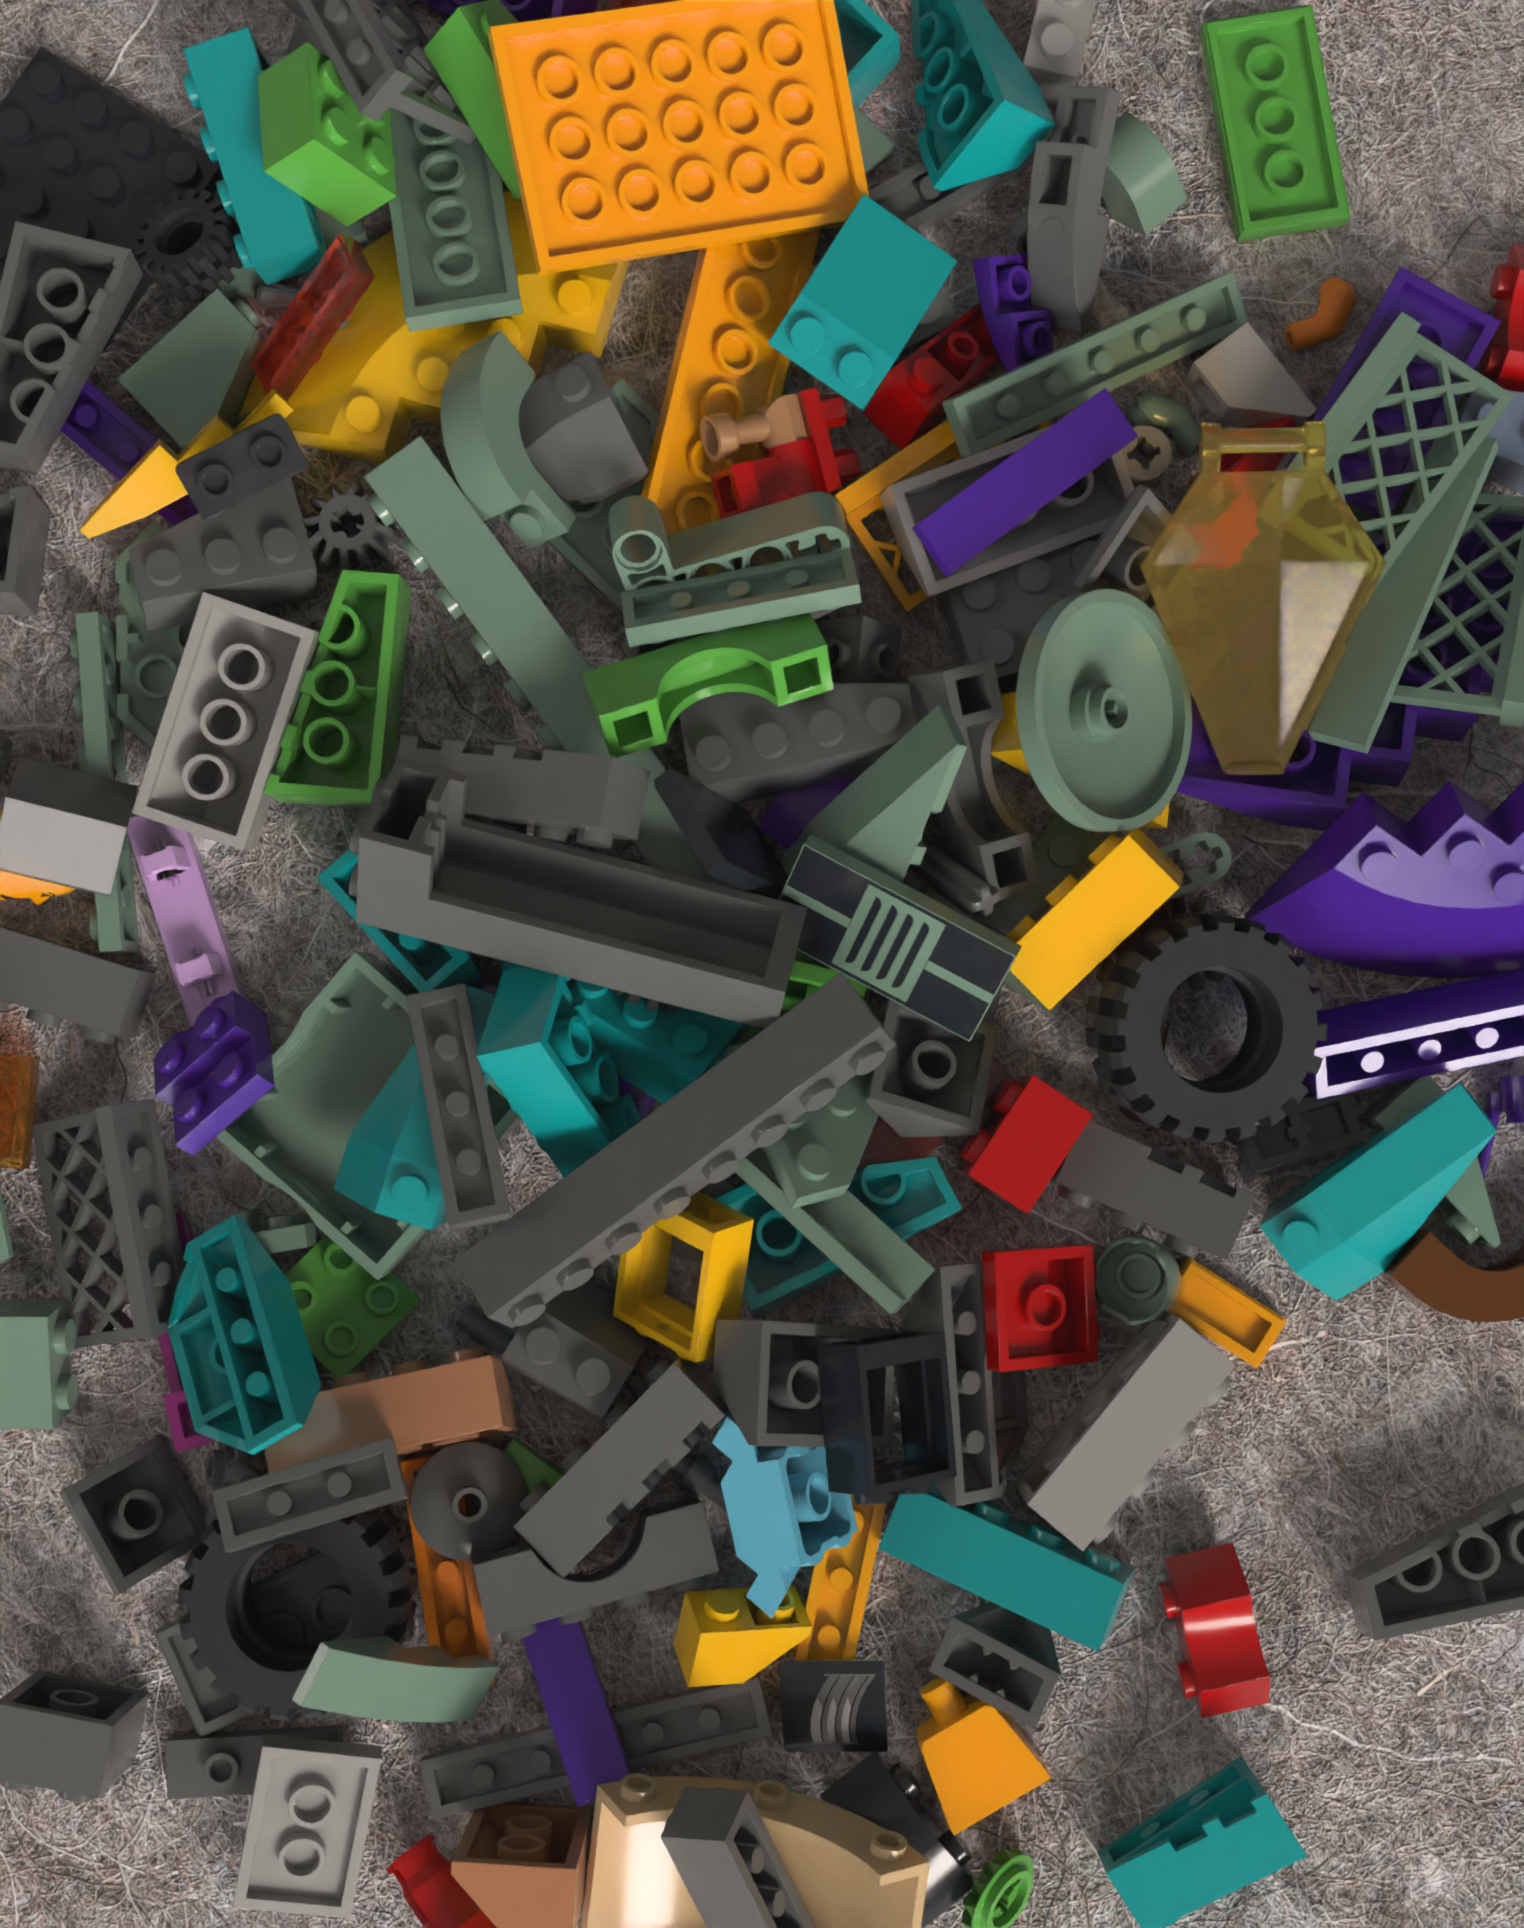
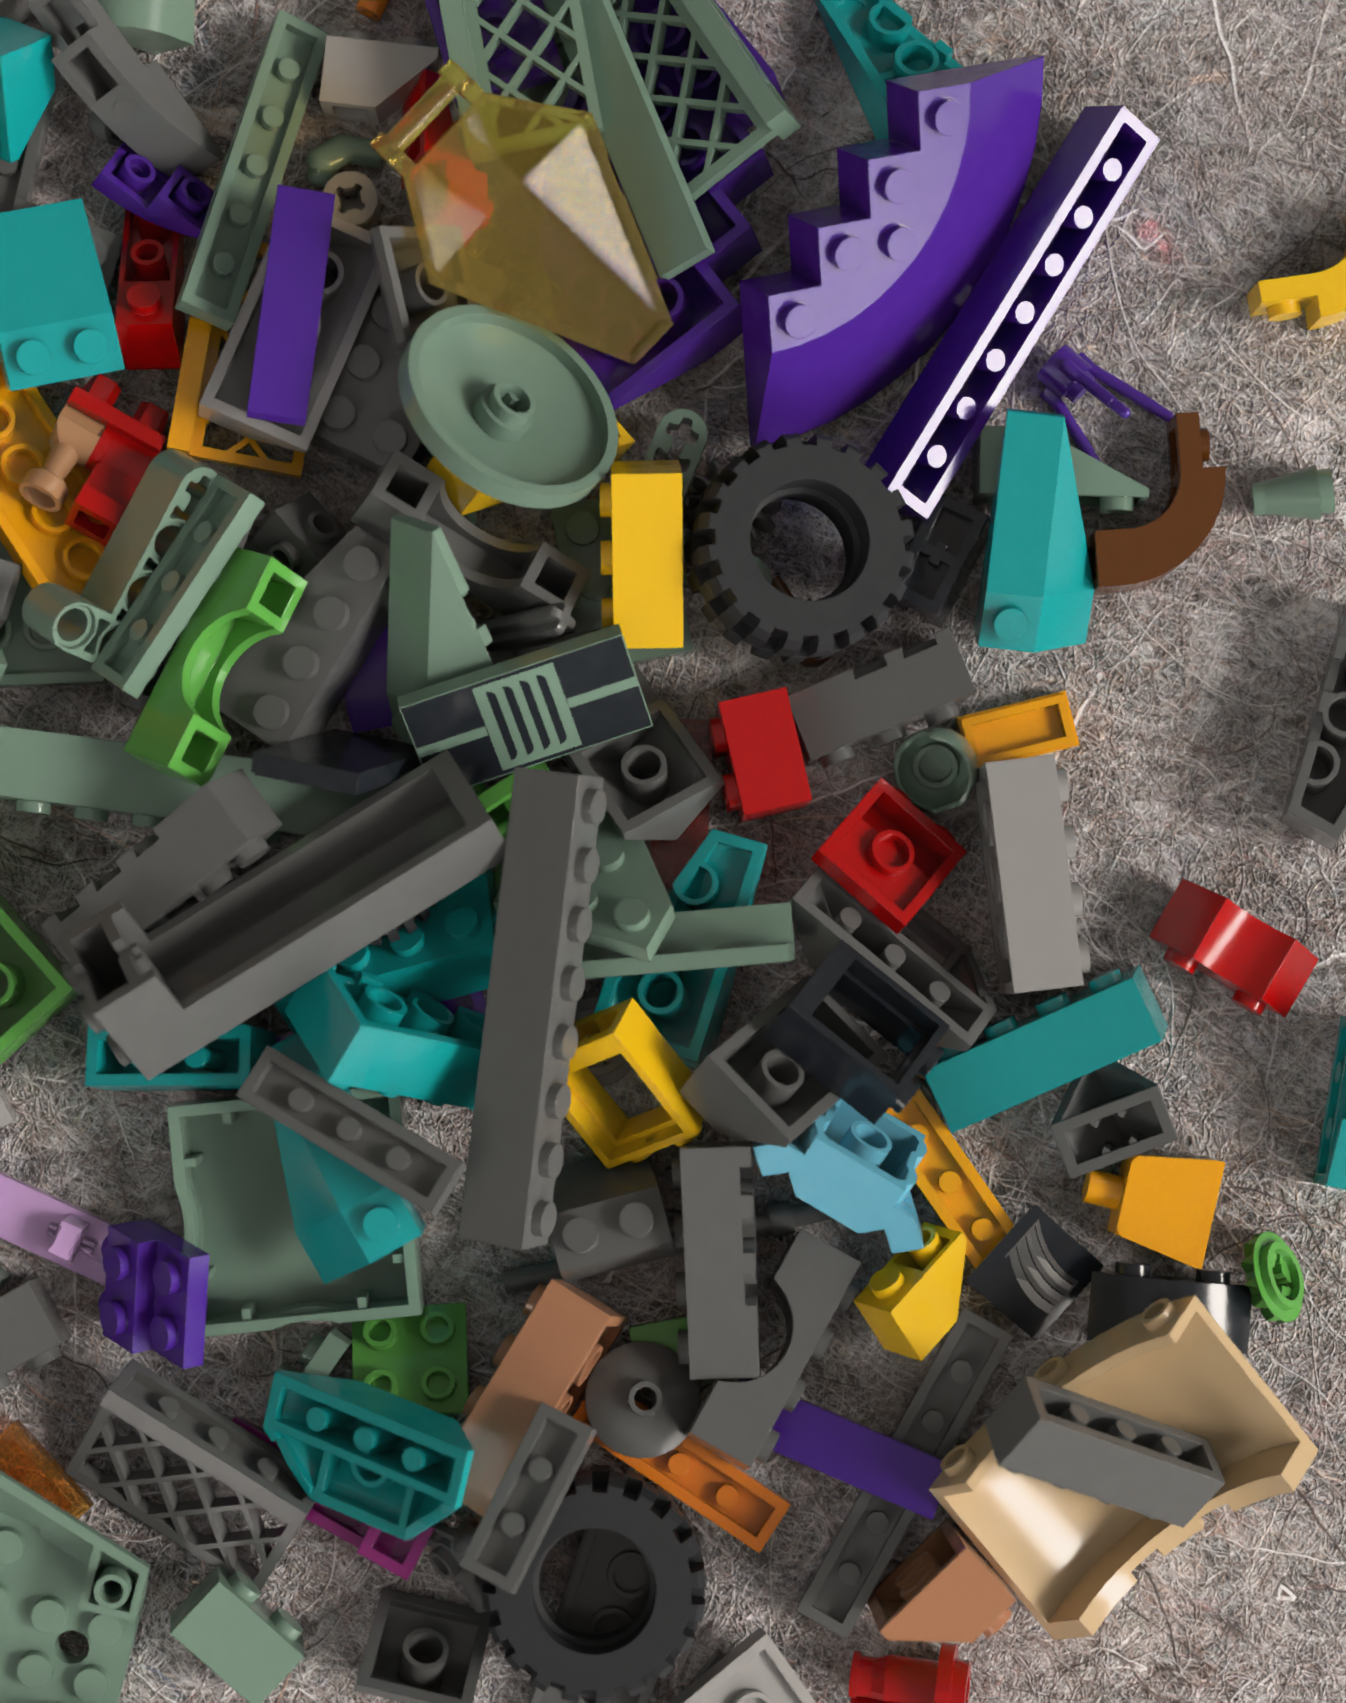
camera: 70 degrees left, 0 degrees up
sand green slope [292,1636,500,1723] -> none

